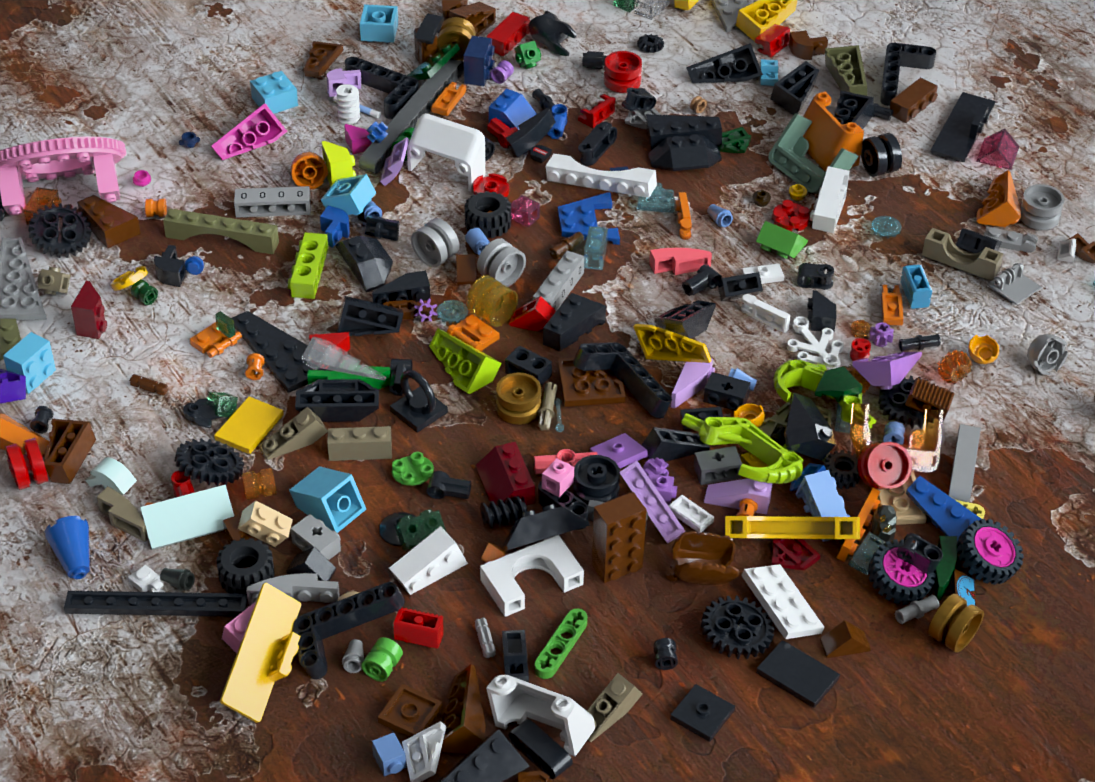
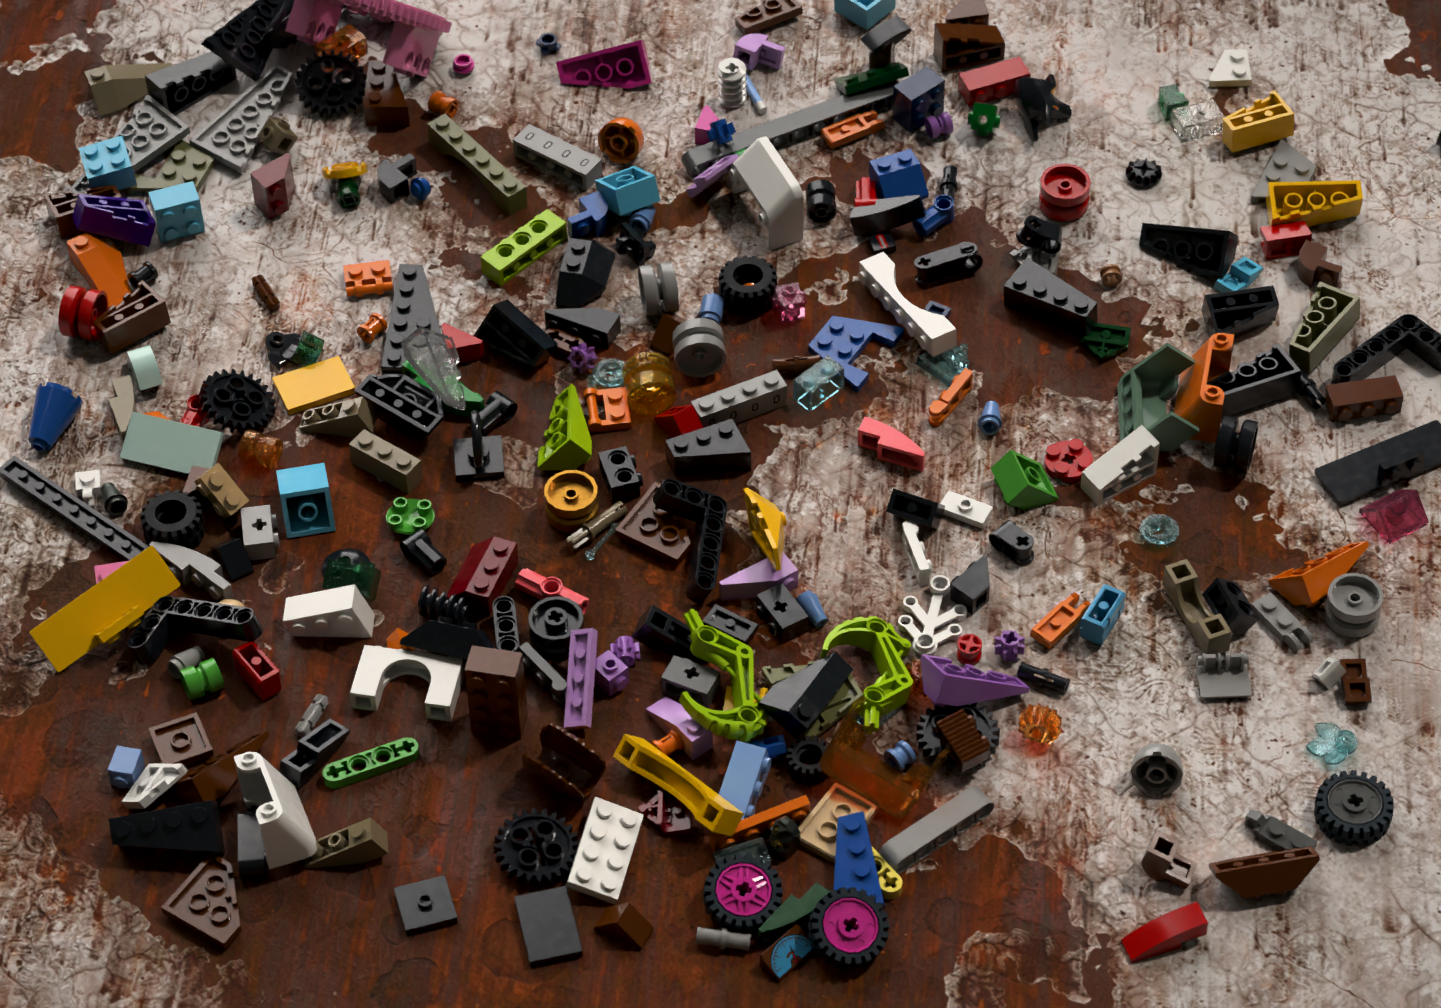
camera: 40 degrees right, 5 degrees up
clear green tile [215,311,235,338] -> none
medium azure brick [250,71,298,114] -> none
neon yellow slope [321,141,356,187] -> none
black beam [345,57,418,119] -> none
pearl gold wheel [437,17,476,61] -> none
red plate [473,173,510,197] -> none
bright pink brick [542,458,574,497] -> none
red hinge [578,94,616,128] -> none
black brick [582,51,607,69] -> none
medium lavender plate [590,433,648,468] -> none
black wedge [648,134,722,171] -> none
black wheel [653,638,678,670] -> none
black wedge [655,300,716,339] -> none
white plate [668,495,714,533] -> none
black piece [682,264,722,296] -> none
light orange hair [734,403,765,428] -> none
dark brown plate [752,190,771,207] -> none
yellow plate [789,184,807,201] -> none
dark green slope [815,367,863,402] -> none
clear orange plate [851,320,871,338] -> none
wheel [857,442,912,490] -> none
black piece [896,533,943,574] -> none
pearl gold wheel [928,594,984,653] -> none
light orange hair [968,335,999,364] -> none

